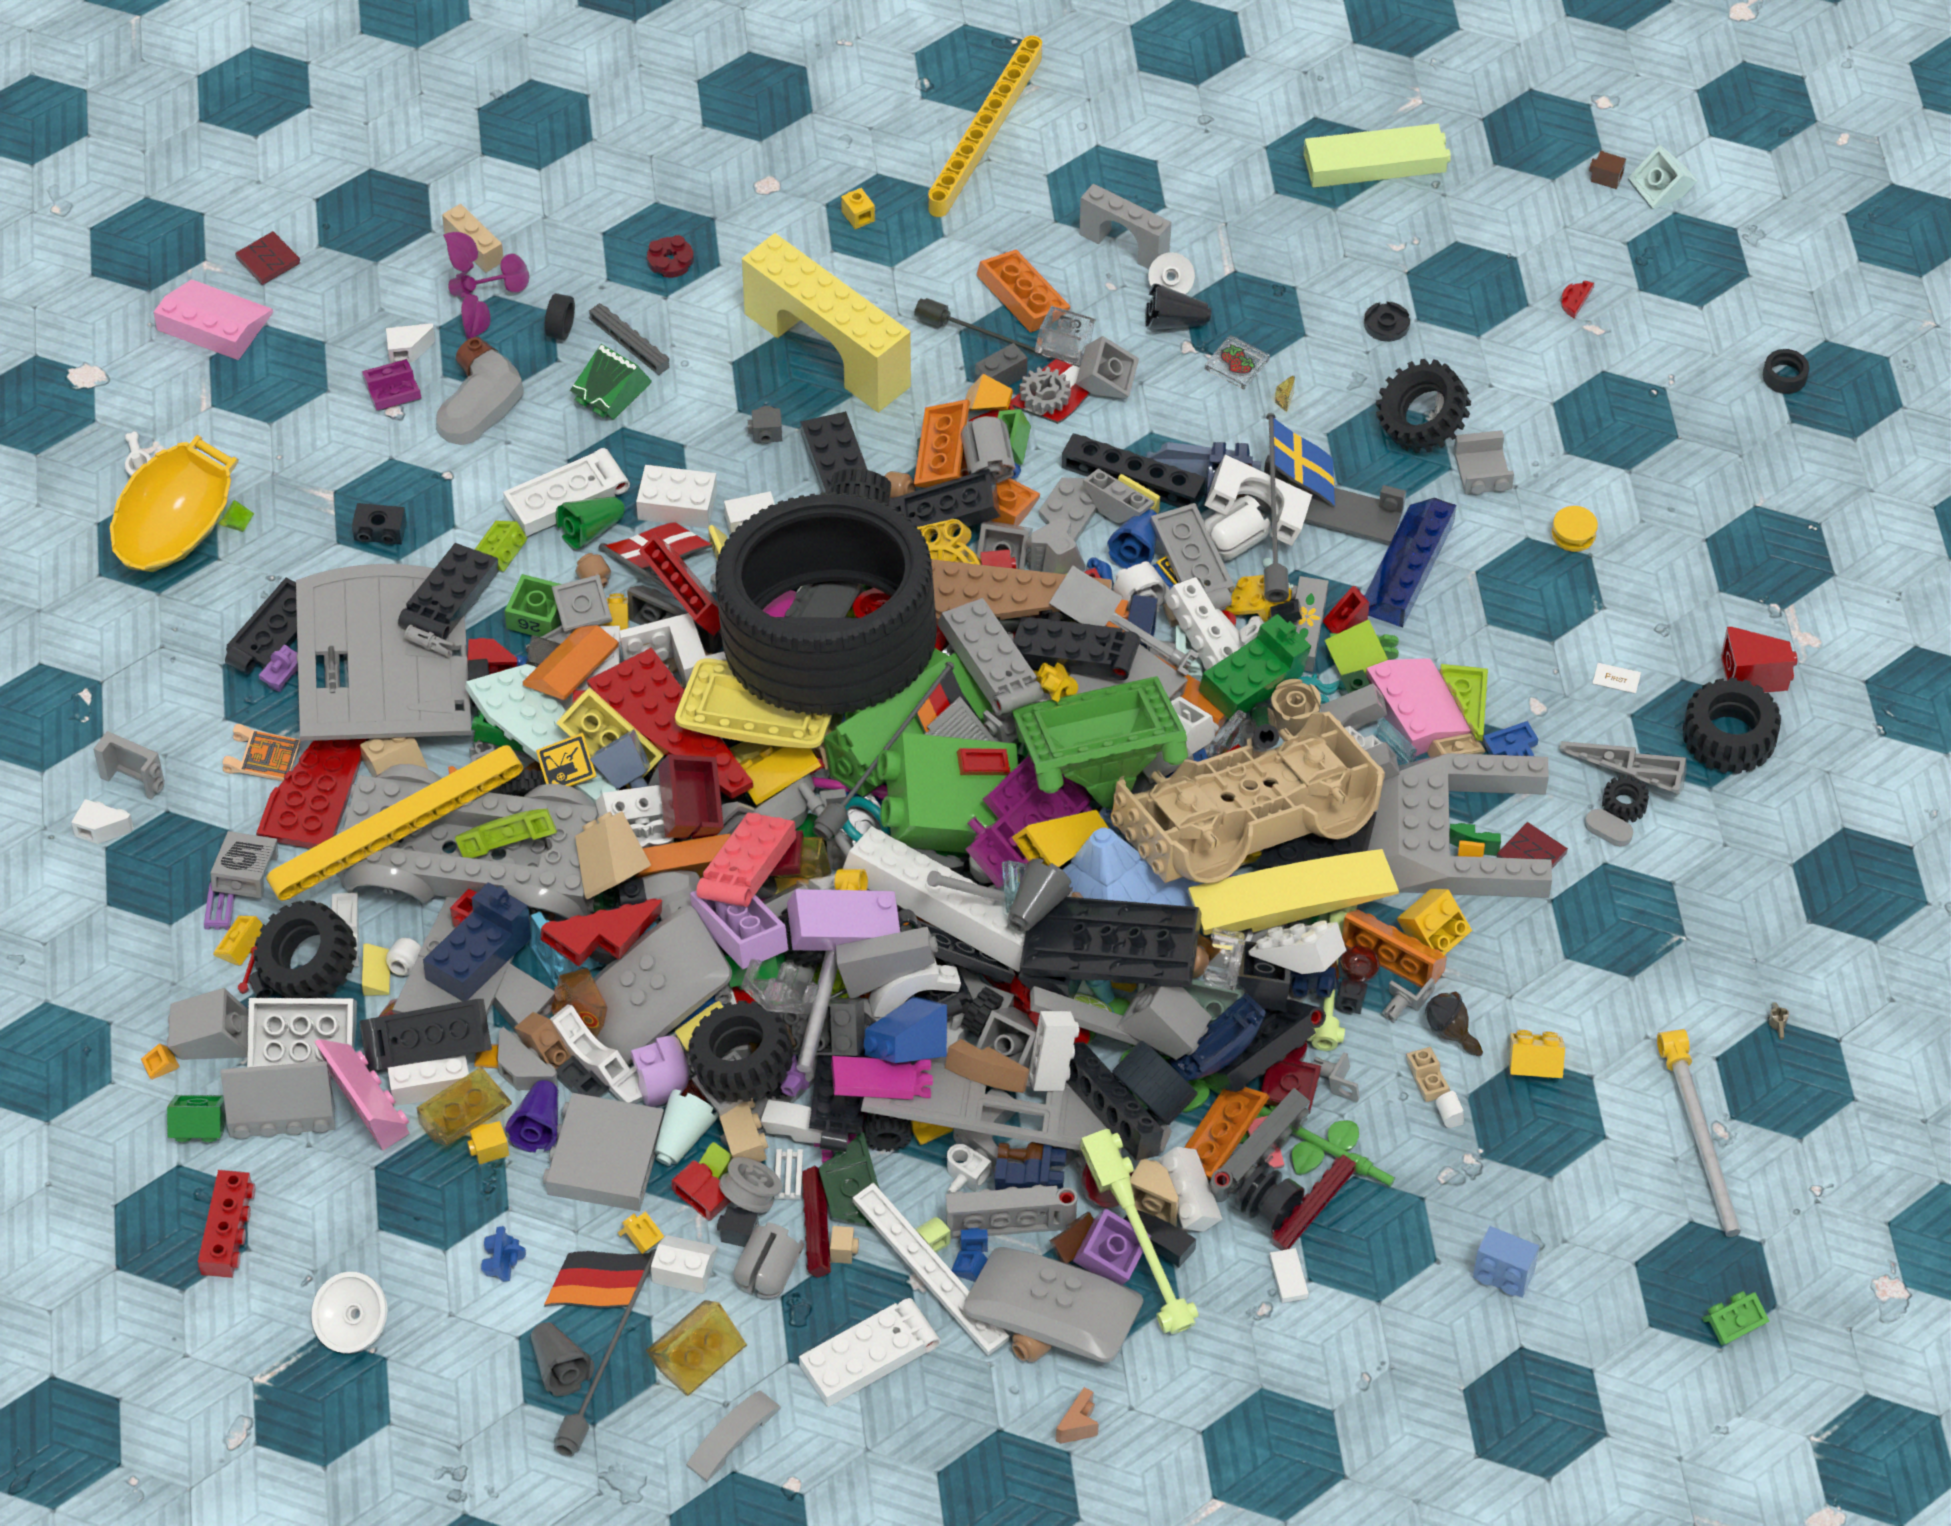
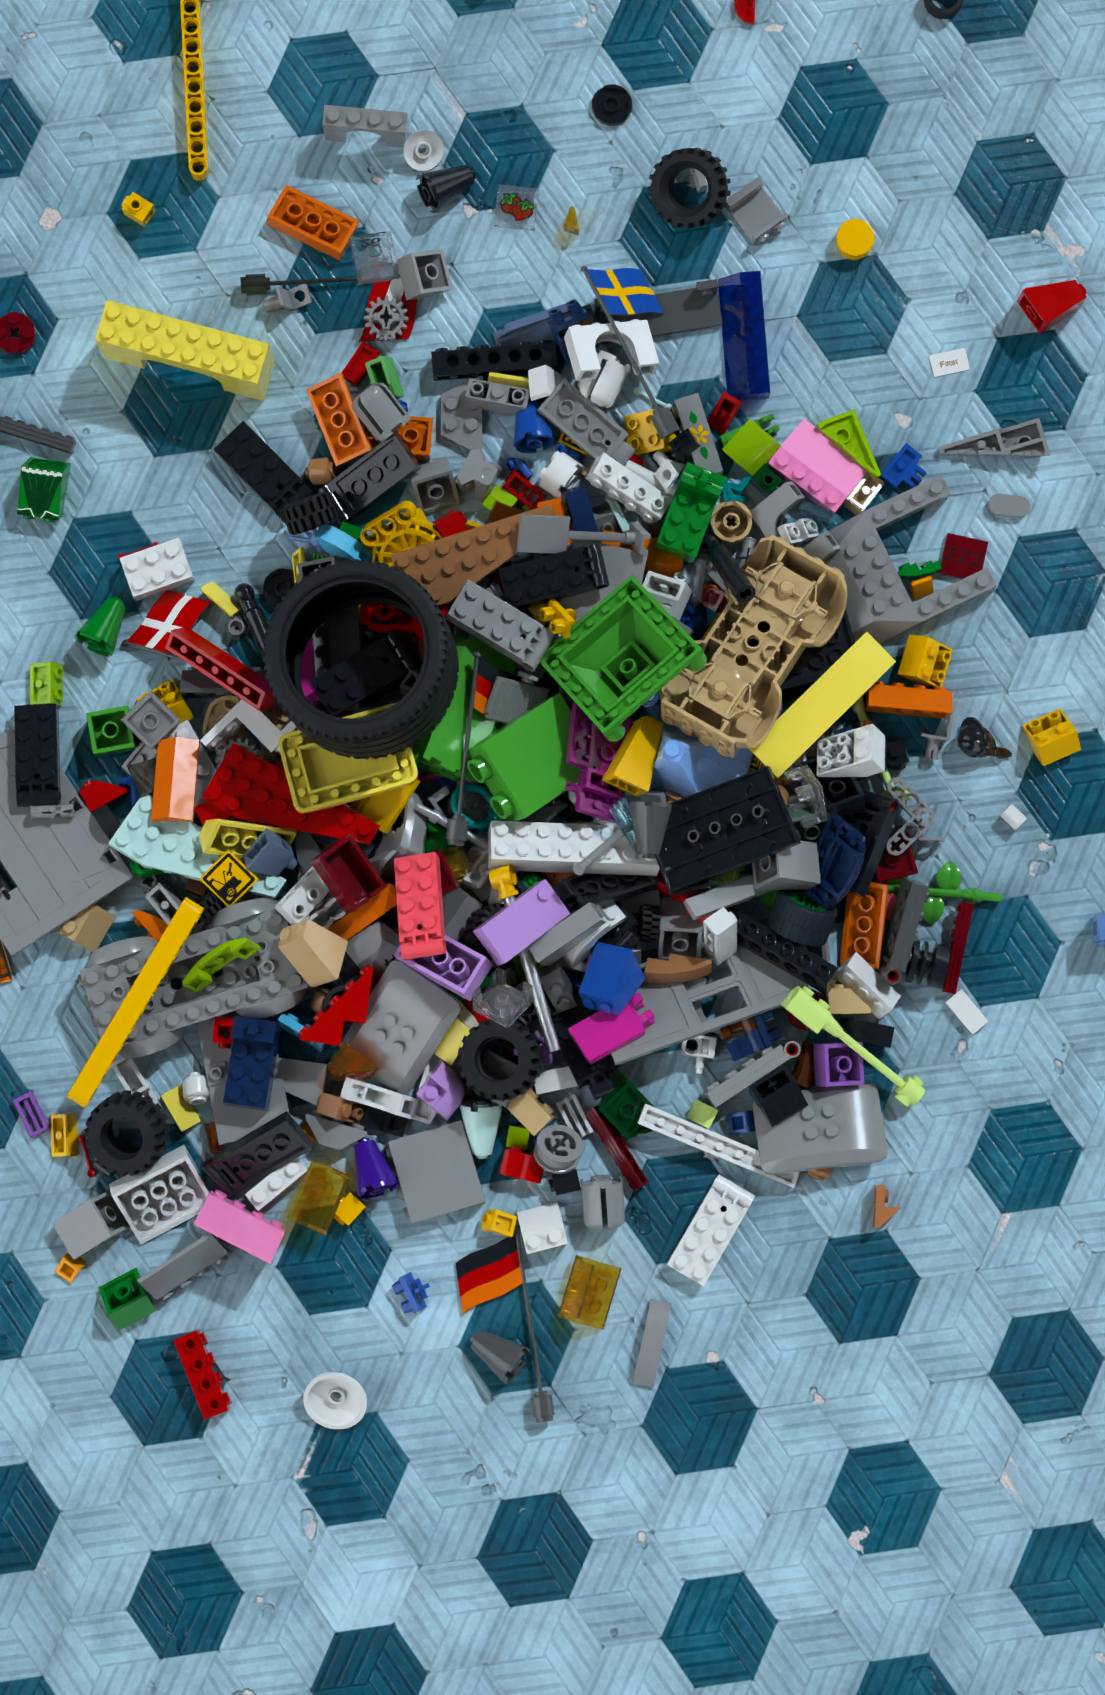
camera: 30 degrees left, 30 degrees up
light grey panel [211,831,278,898] -> none
red wing [256,738,369,849] -> none
white hinge [503,448,630,536] -> none
medium nougat head [575,553,612,588] -> none
white brick [724,491,775,534] -> none
dark grey brick [748,406,782,443] -> none
tan plate [830,1226,859,1264] -> none
red tile [957,748,1010,776] -> none
blue plate [961,1228,988,1252] -> none
light orange slope [965,374,1013,411] -> none
dark grey brick [975,343,1027,386] -> none
clear red hair [1340,944,1380,983] -> none
tan slope [1406,1047,1450,1102] -> none
black tyre [1602,775,1649,823] -> none
black tyre [1683,678,1781,774] -> none
none -> light grey bracket [262,284,312,313]
none -> white slope [528,365,562,401]
none -> black slope [749,1065,808,1127]
none -> light grey beam [885,777,935,856]

